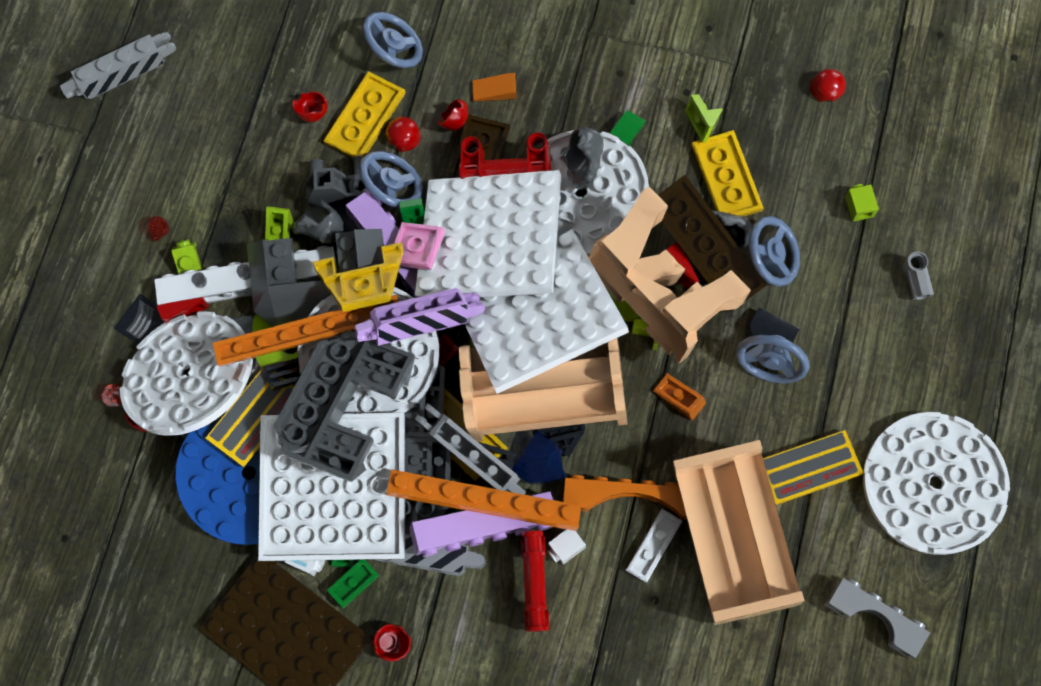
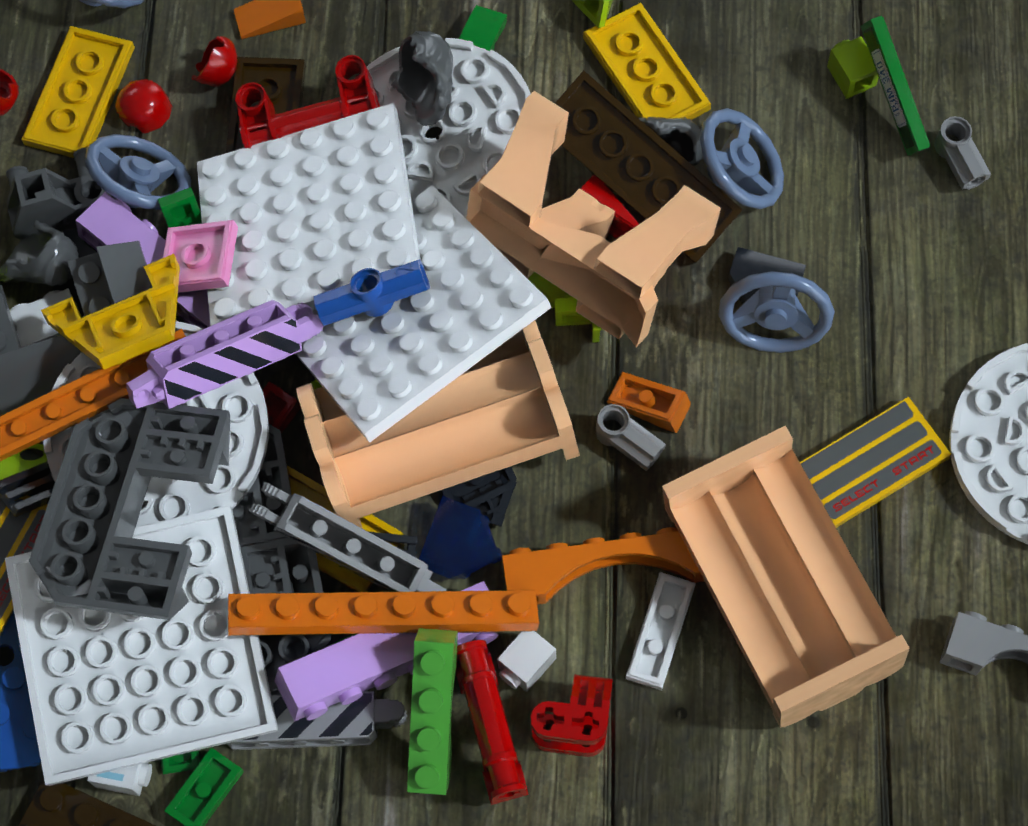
camera: 15 degrees left, 5 degrees down
none -> blue piece [313,259,430,326]
none -> bright green arch [407,628,458,795]
none -> red piece [531,674,613,757]
none -> light grey piece [595,404,666,471]
none -> green tile [860,15,930,156]

